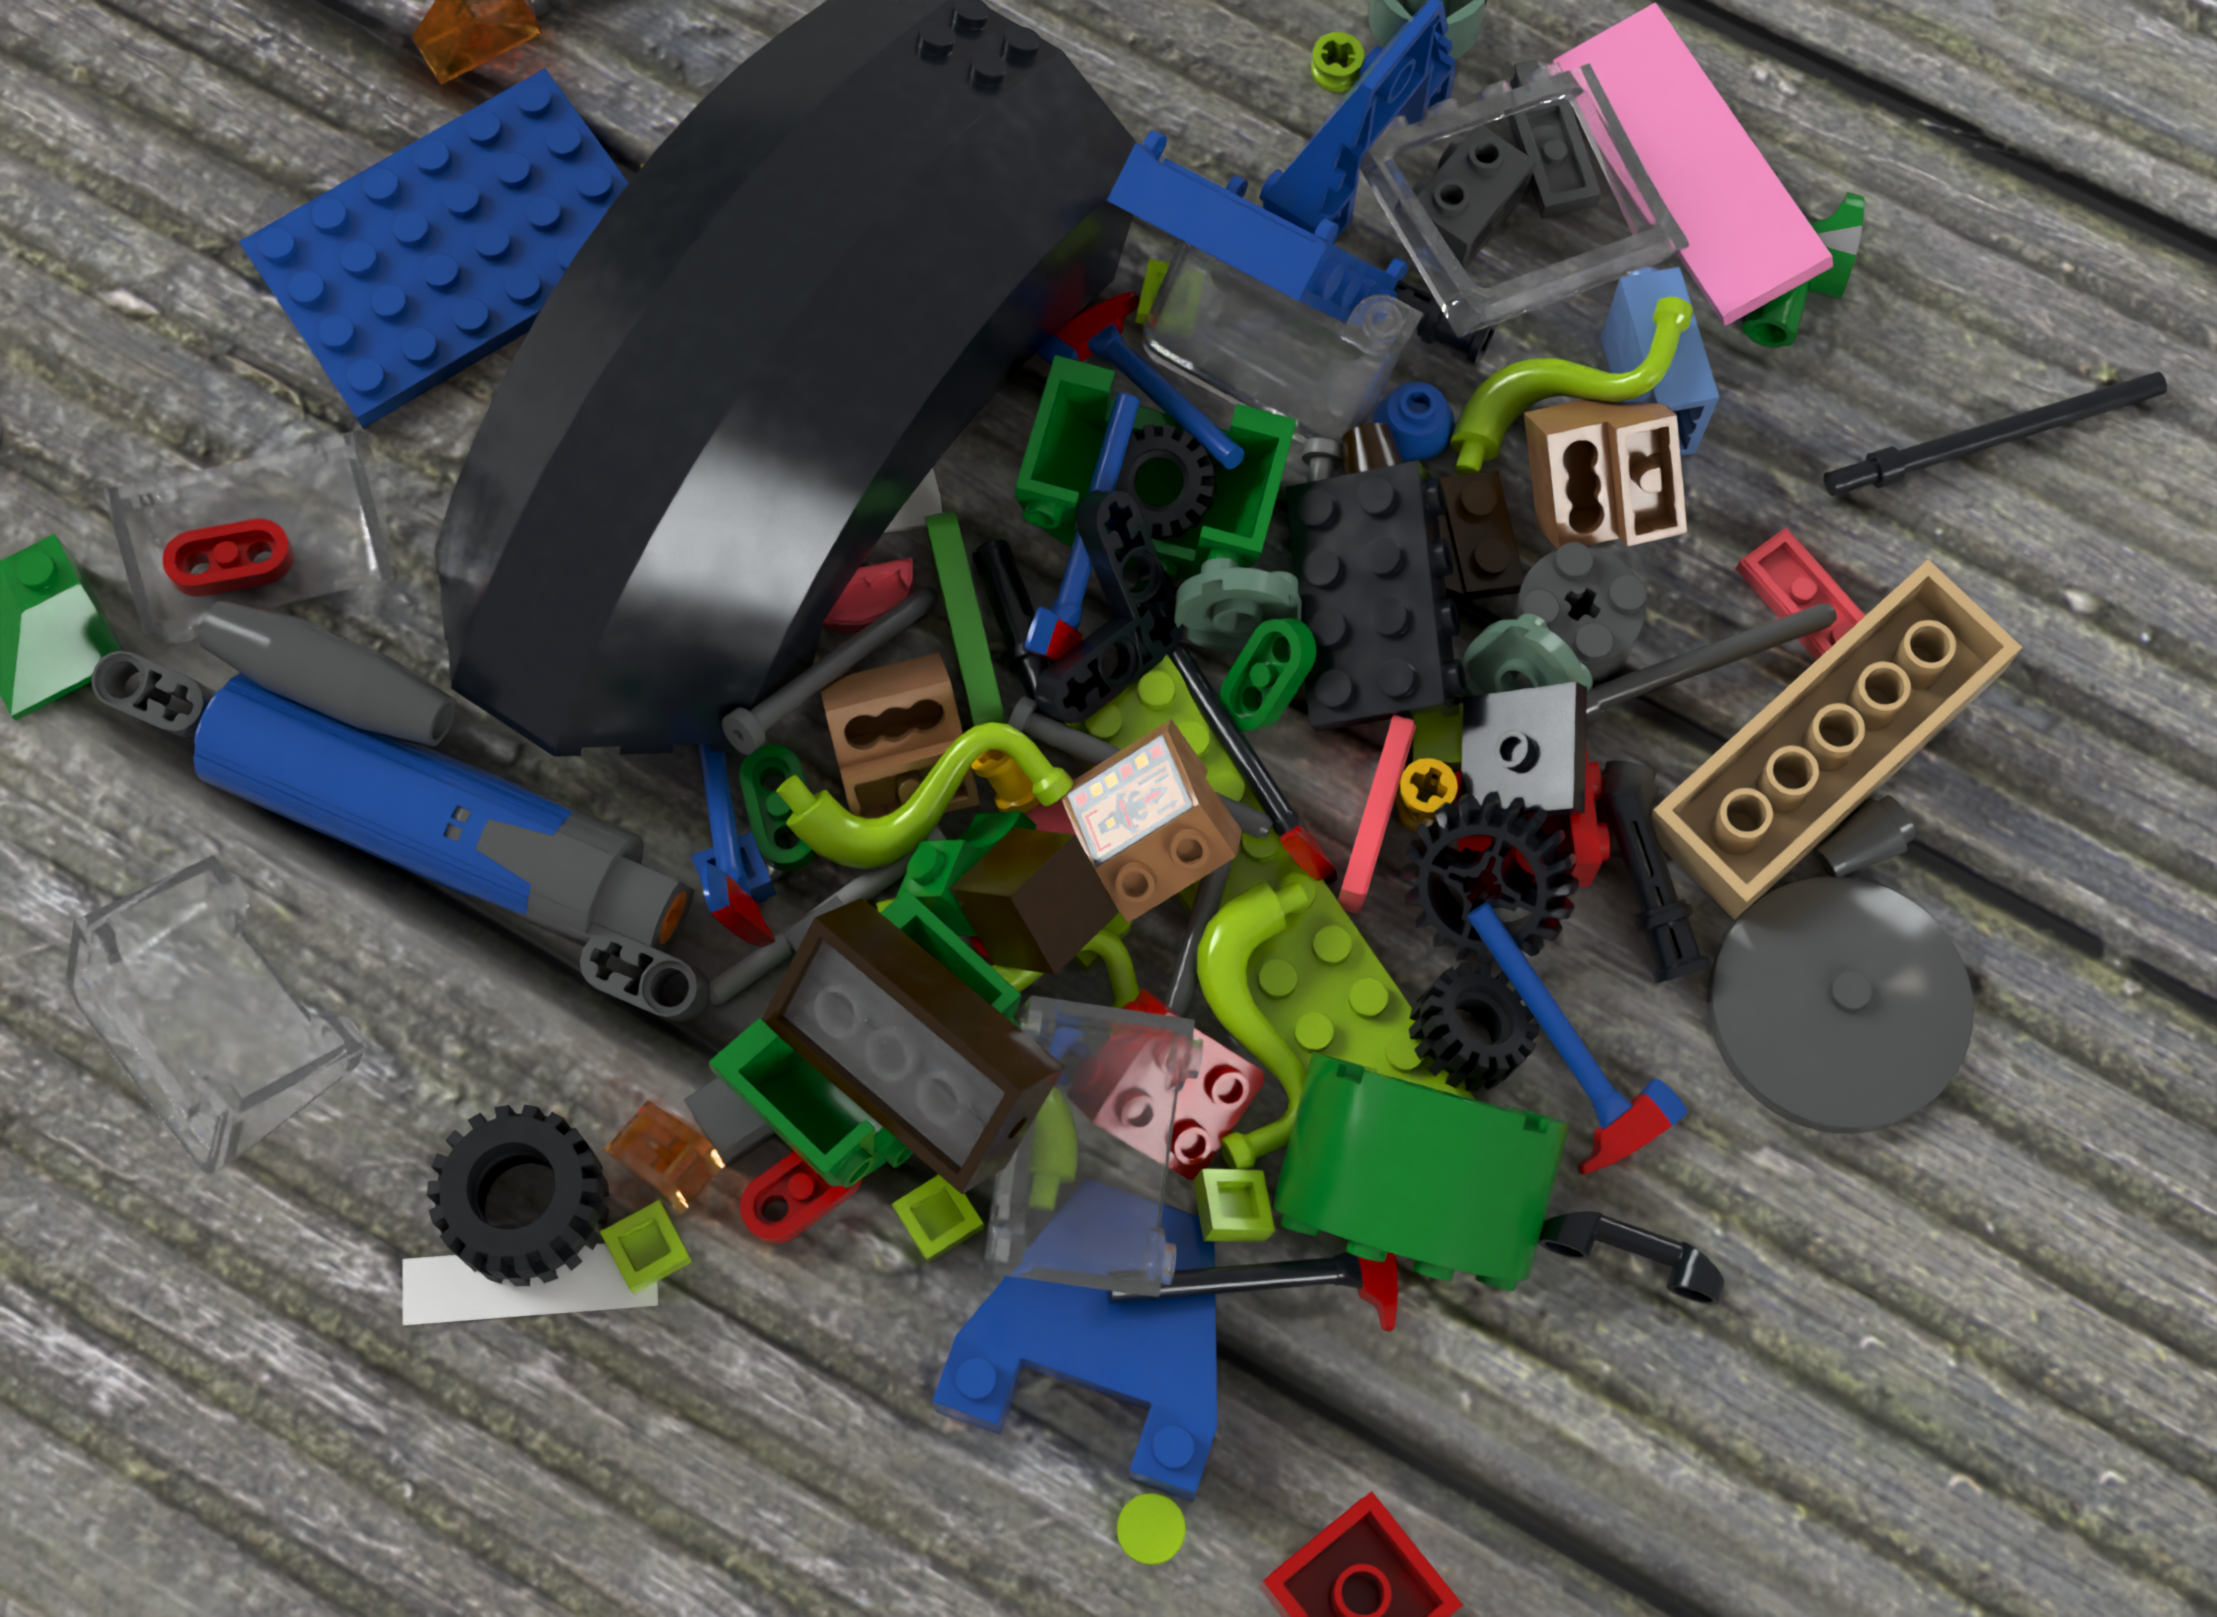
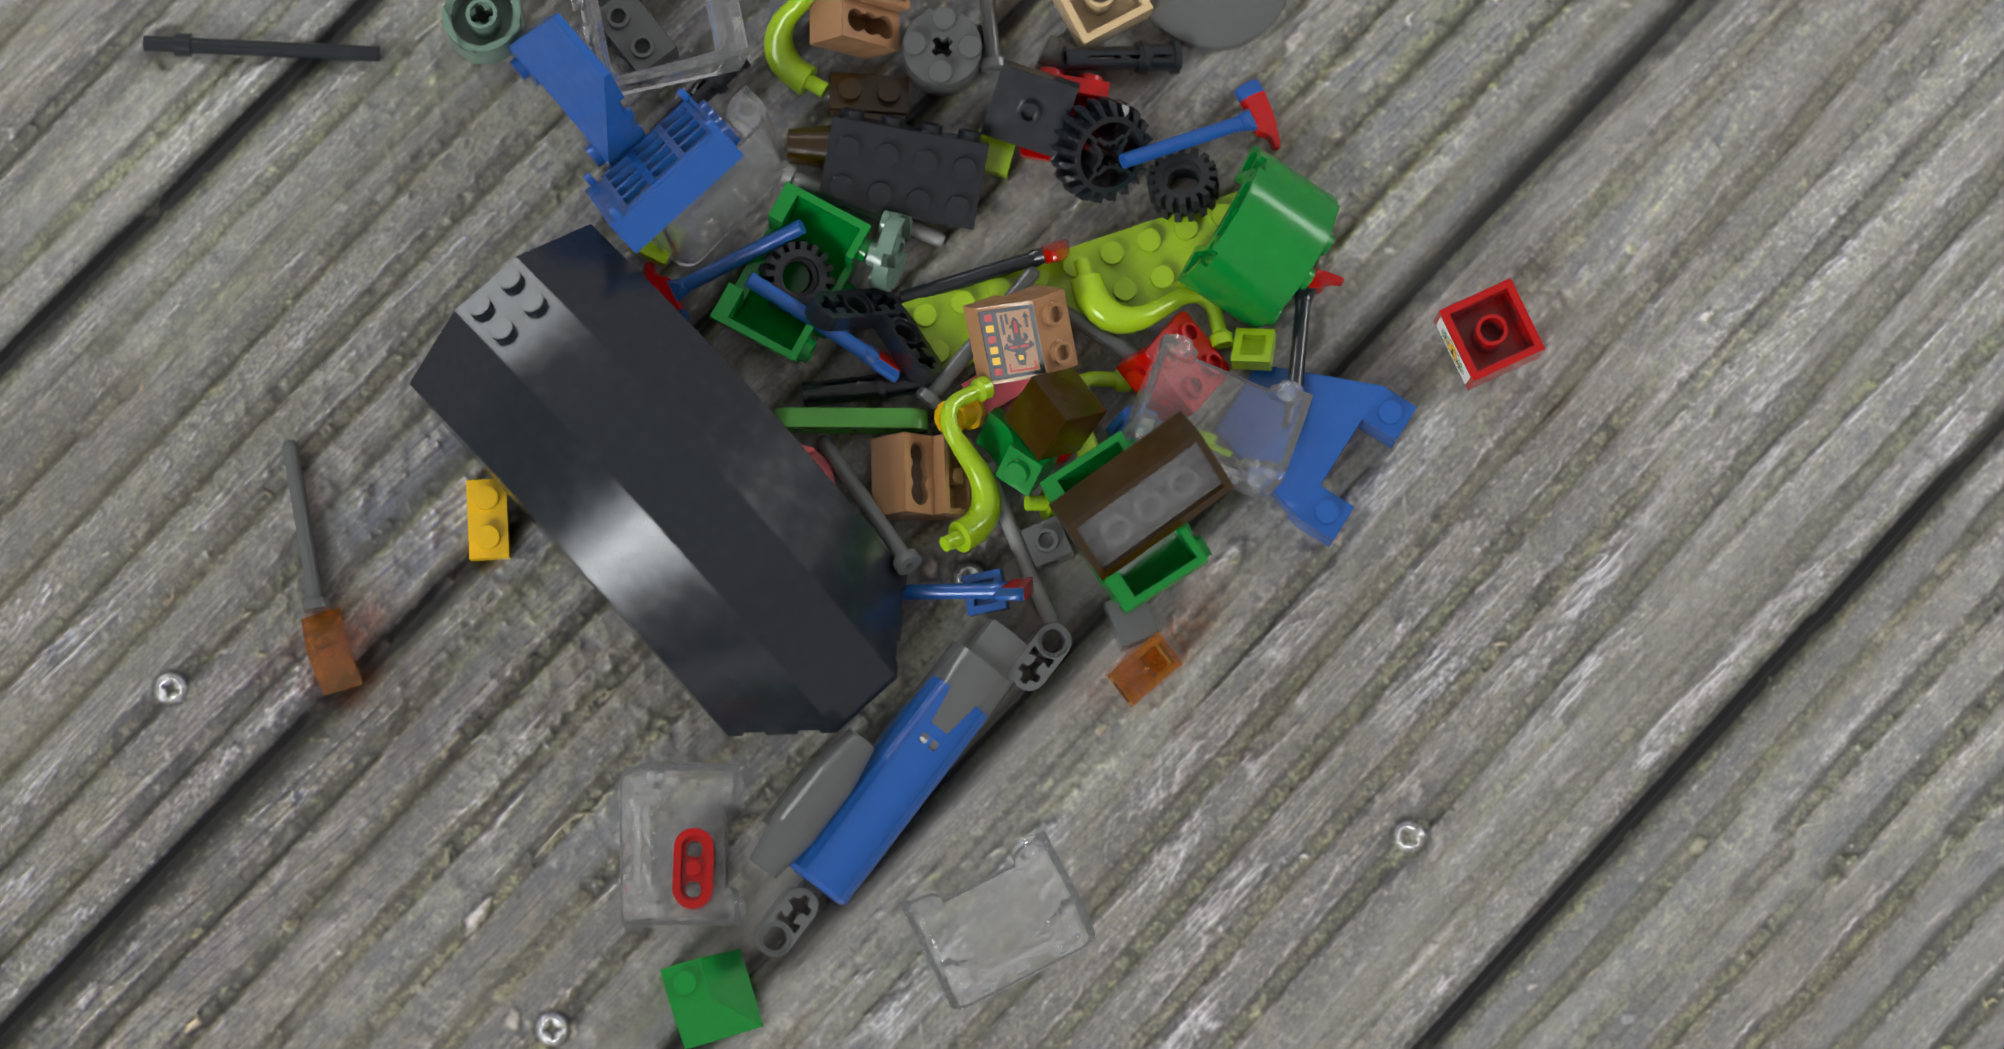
camera: 80 degrees left, 10 degrees up
blue plate [239,68,629,429] -> none
white sticker [403,1243,658,1326] -> none
black tyre [427,1105,610,1286] -> none
lime tile [600,1199,693,1294] -> none
green plate [739,745,817,871] -> none
red plate [740,1151,863,1244] -> none
lime tile [892,1174,984,1264] -> none
lime tile [1117,1493,1186,1566] -> none
green plate [1219,618,1316,731] -> none
lime bush [1311,32,1364,92] -> none
coral tile [1338,714,1417,914] -> none
blue cone [1372,382,1456,462] -> none
yellow bush [1394,758,1458,832] -> none
sand green plate [1463,614,1593,697] -> none
black bar [1538,1211,1725,1305] -> none

